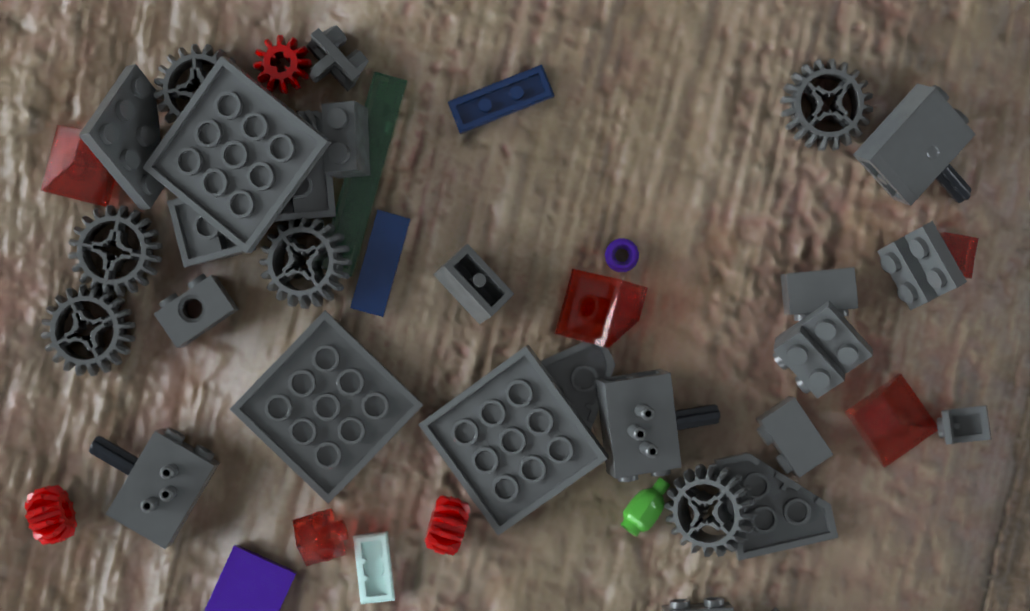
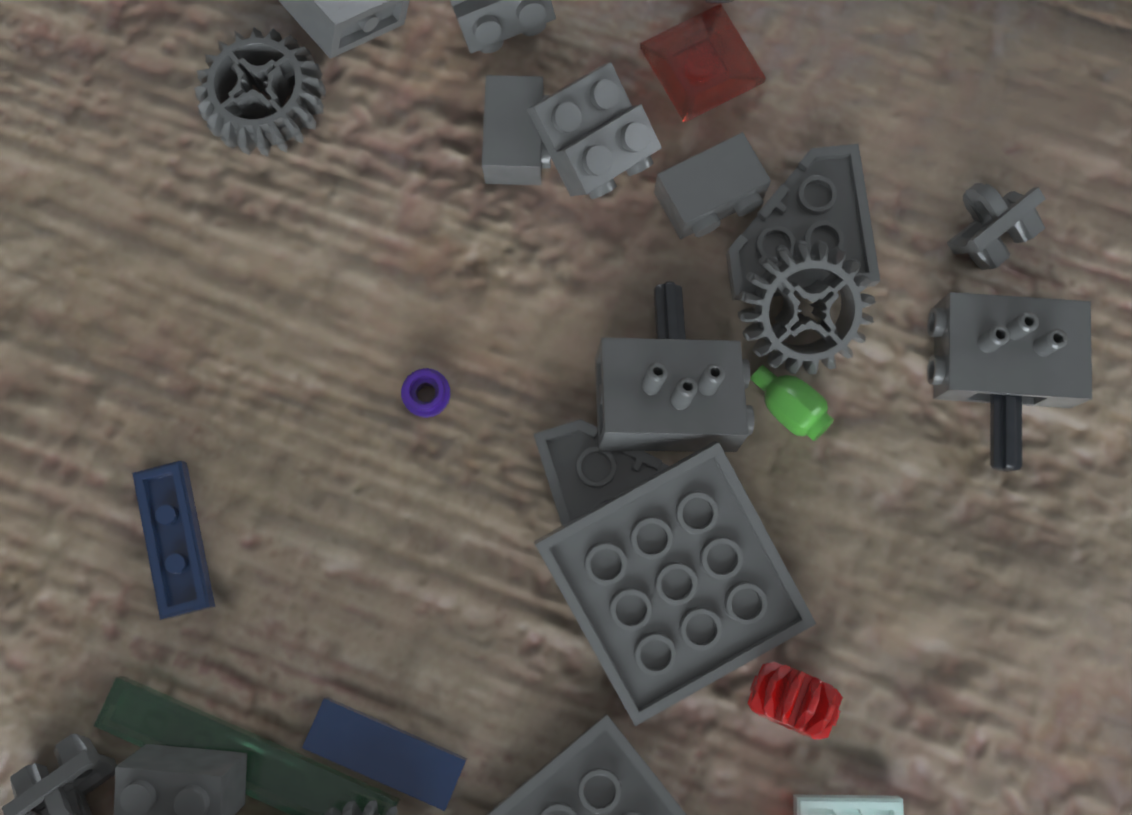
camera: 85 degrees left, 10 degrees down
dark grey brick [433,243,514,324] -> none
clear red slope [555,269,648,348] -> none

